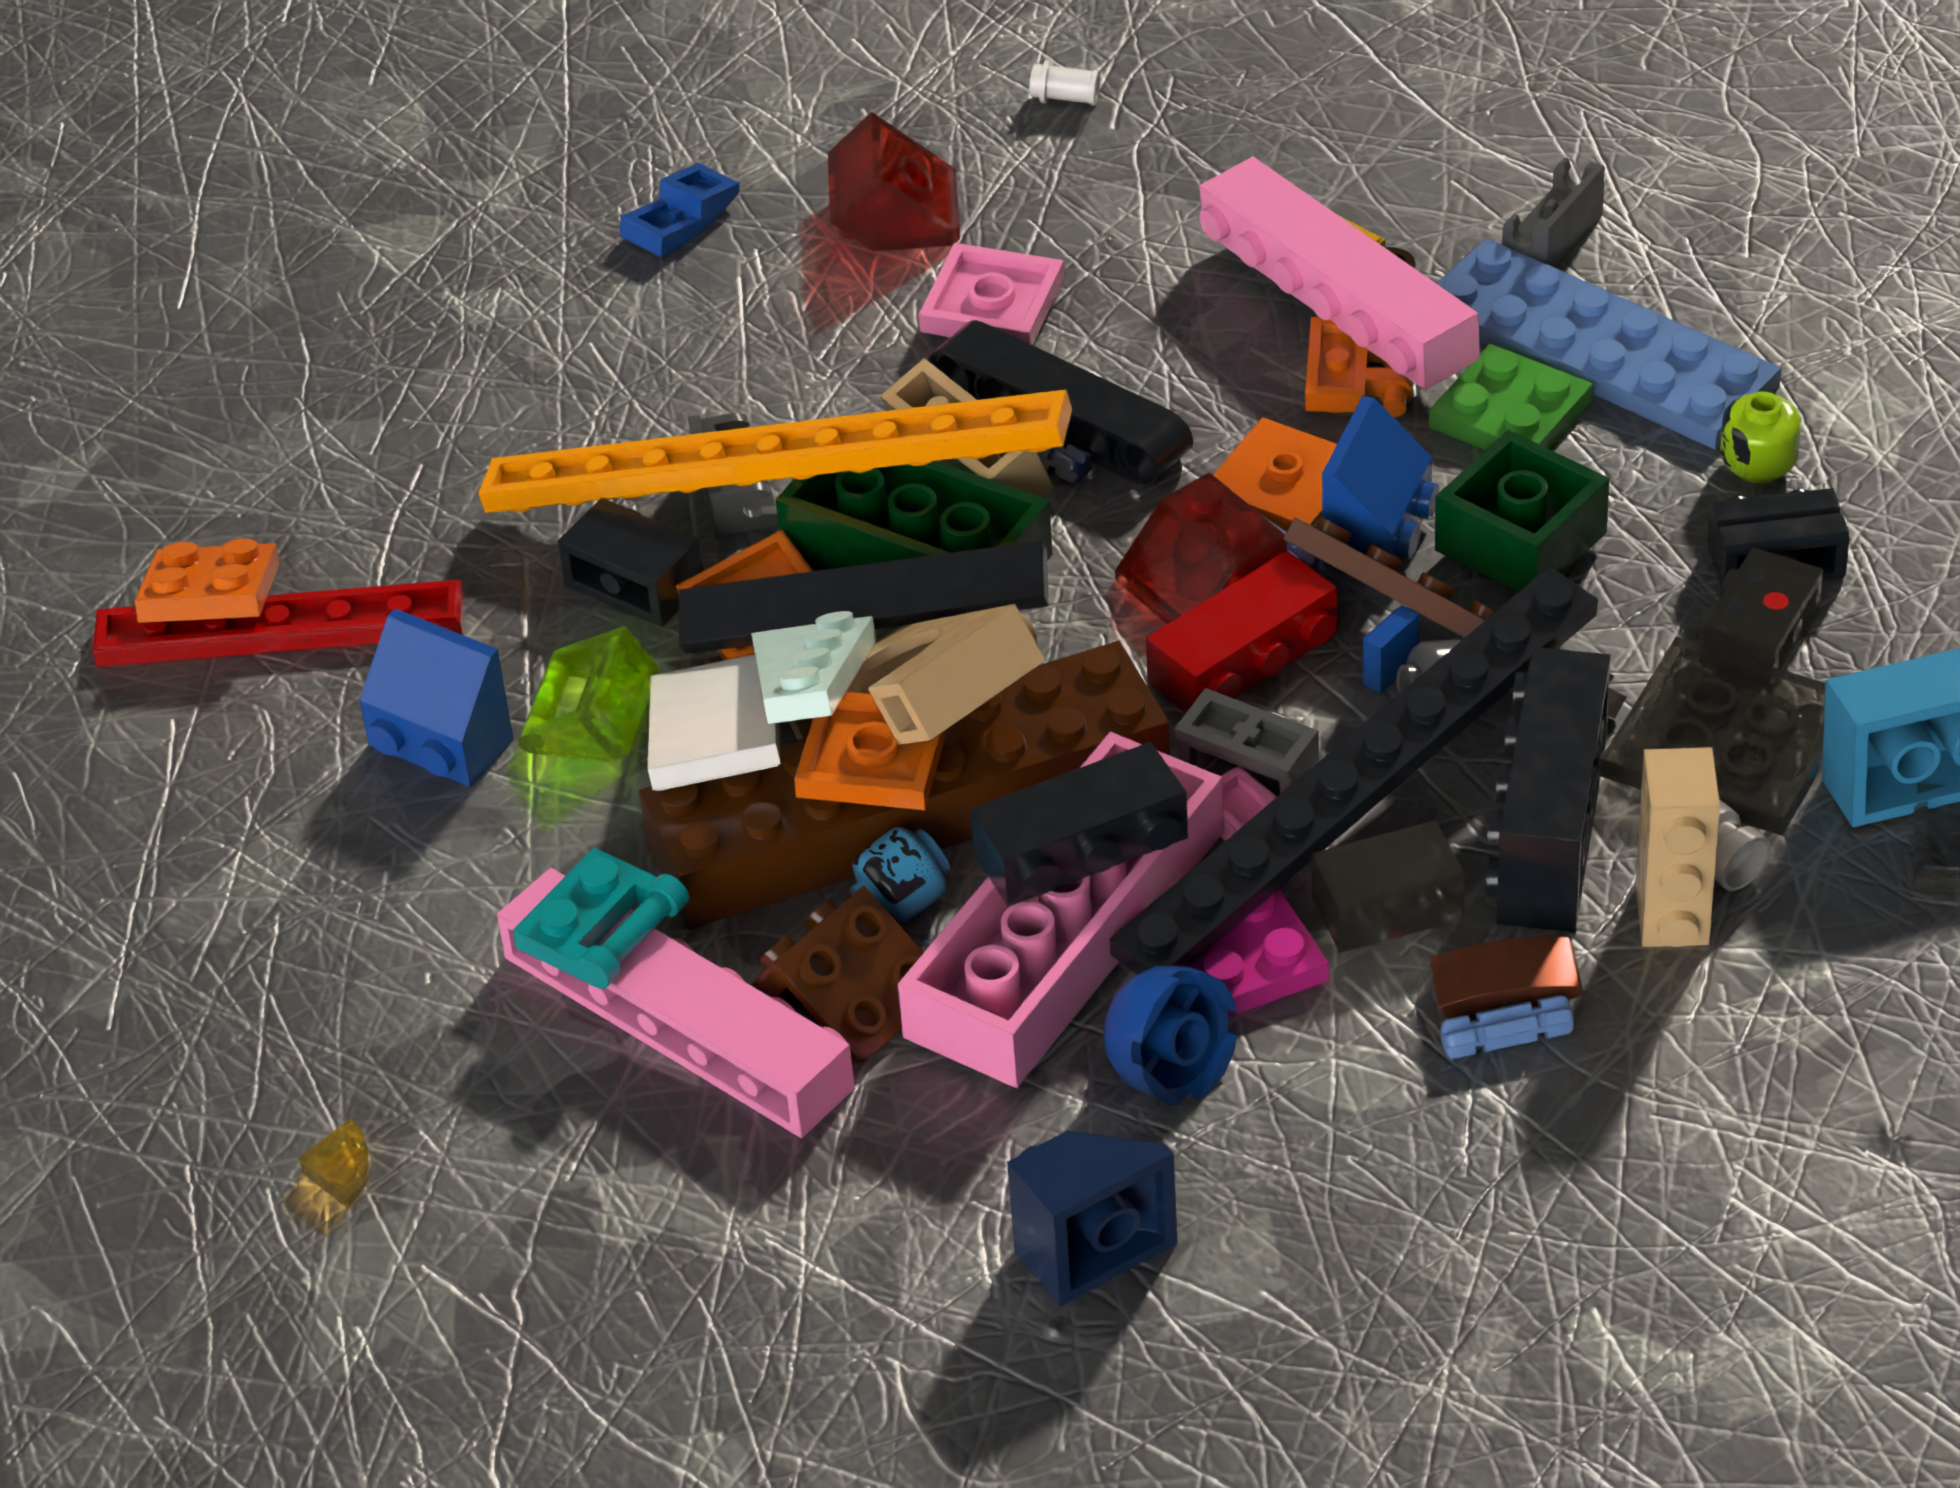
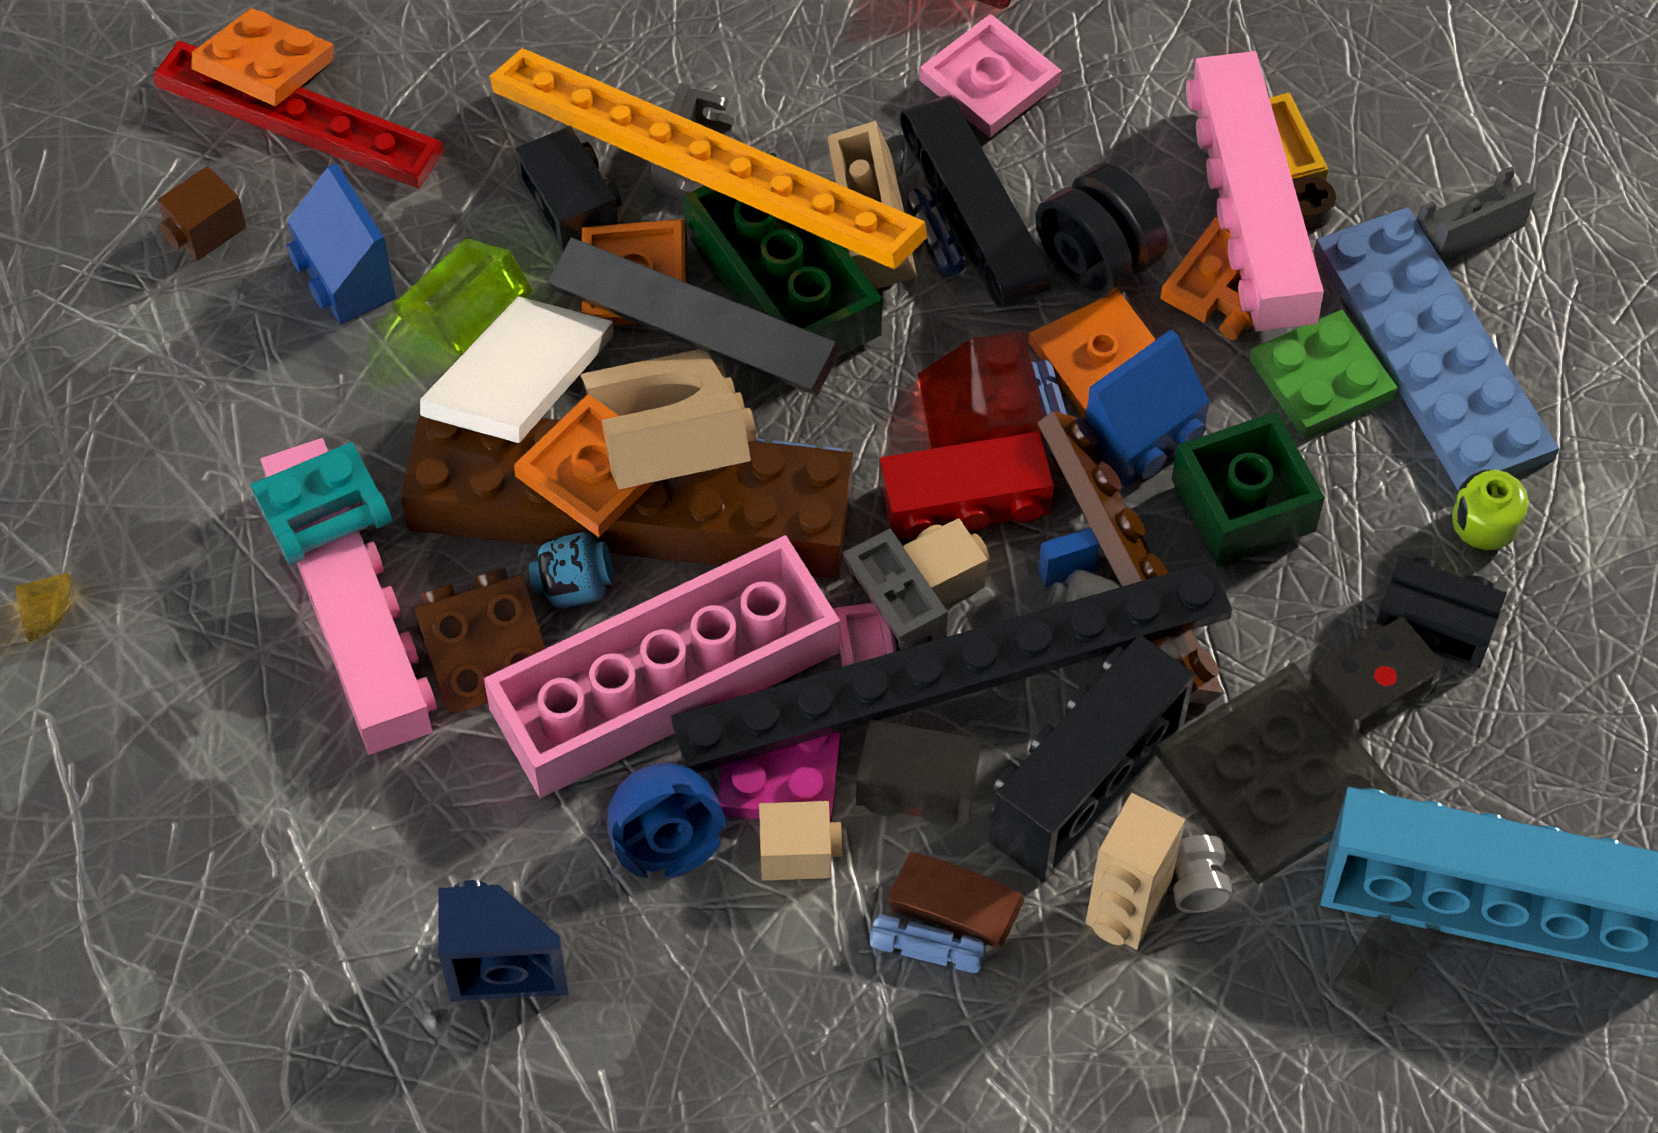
camera: 25 degrees right, 15 degrees up
light aqua wing [751,611,877,724] -> none
black brick [970,742,1188,906] -> none
none -> reddish brown brick [157,166,247,261]
none -> tan brick [759,801,842,881]
none -> tan brick [903,518,990,607]
none -> black wheel [1035,162,1167,299]

